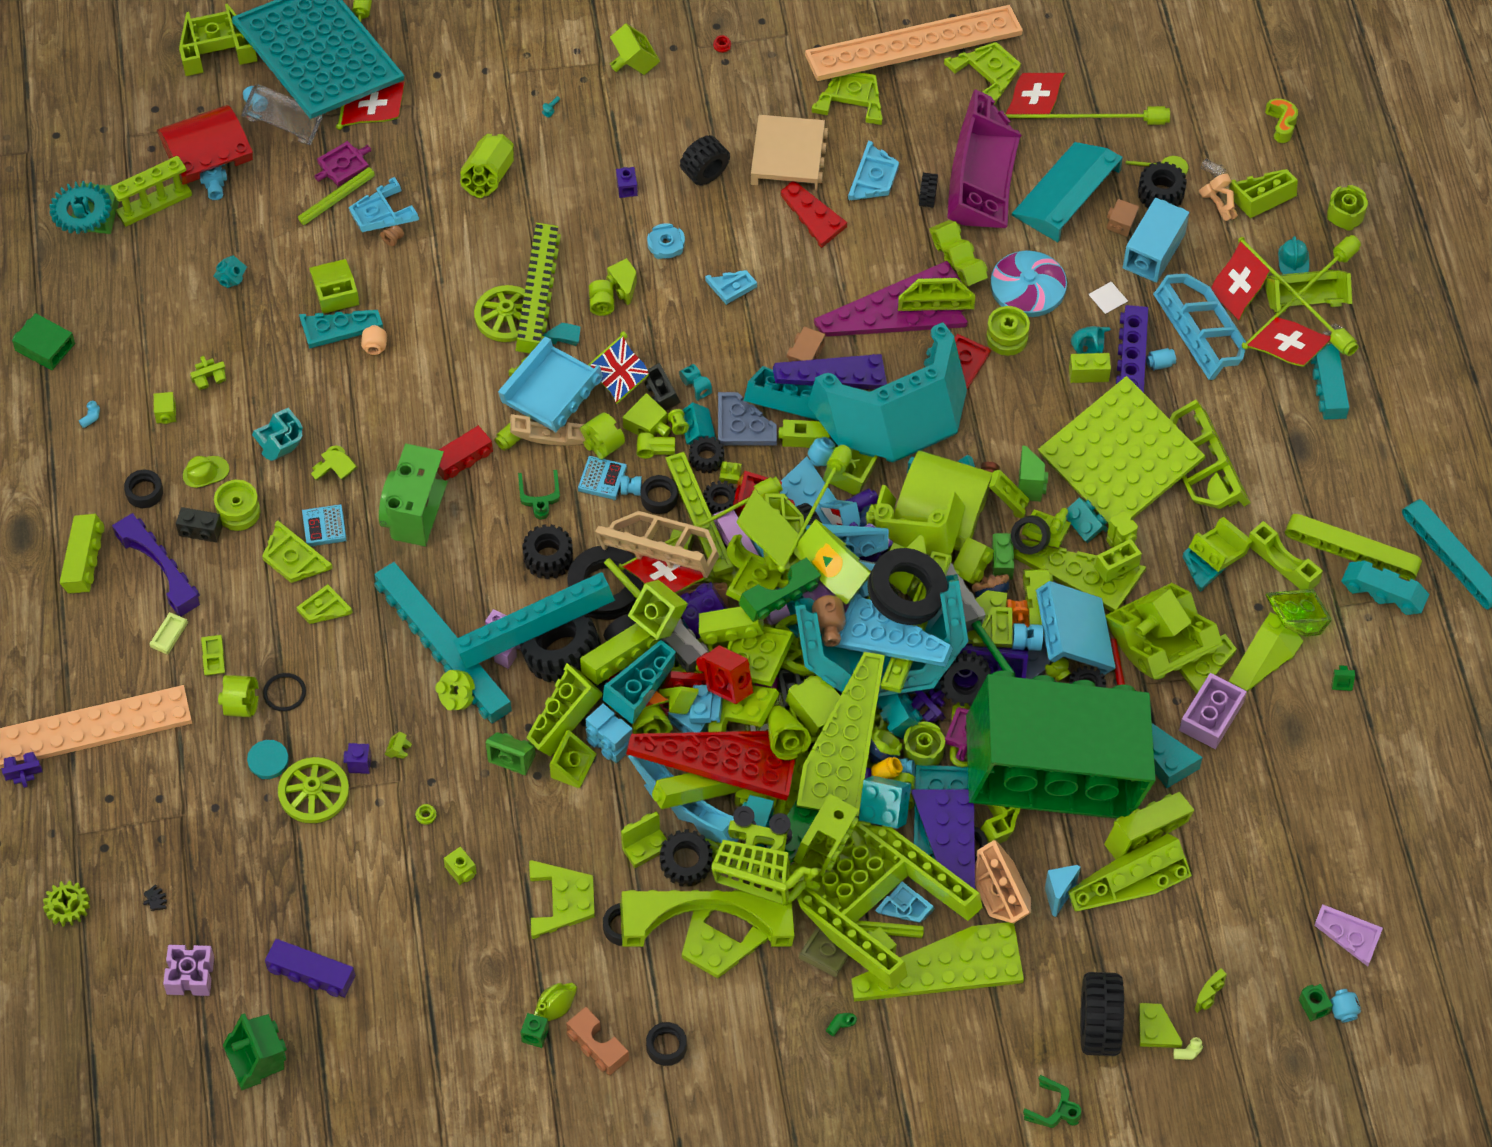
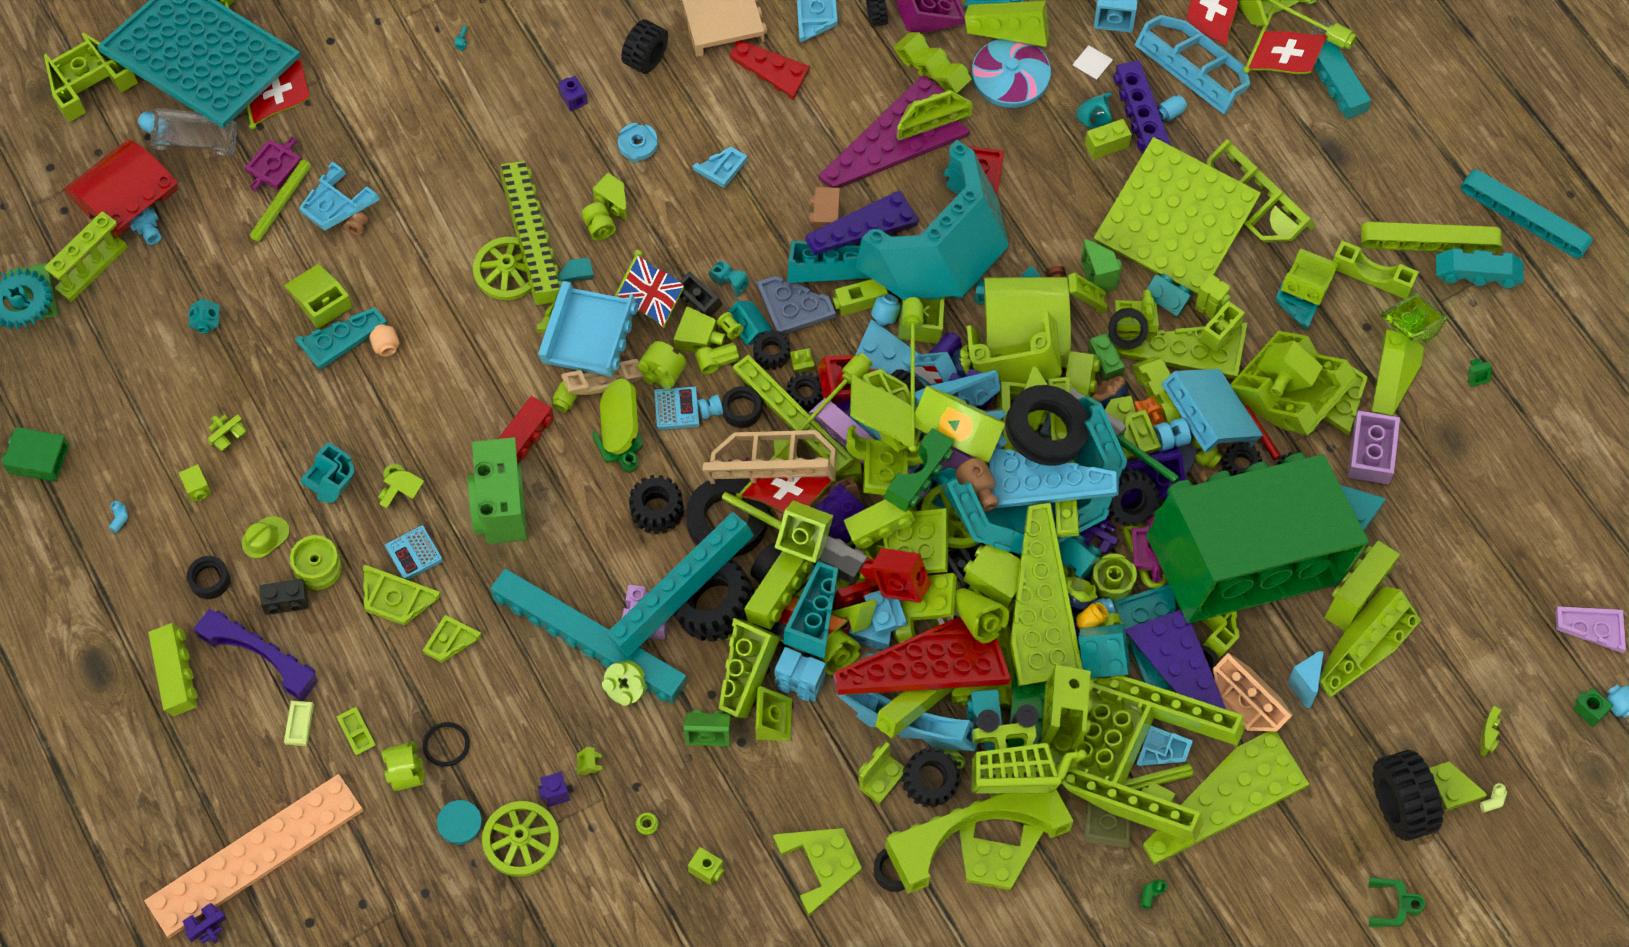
camera: 20 degrees left, 5 degrees up
lime brick [460,134,514,198] -> none
lime wheel [986,306,1030,356] -> none
none -> lime tile [600,379,638,455]
none -> lime wedge [965,1,1050,47]

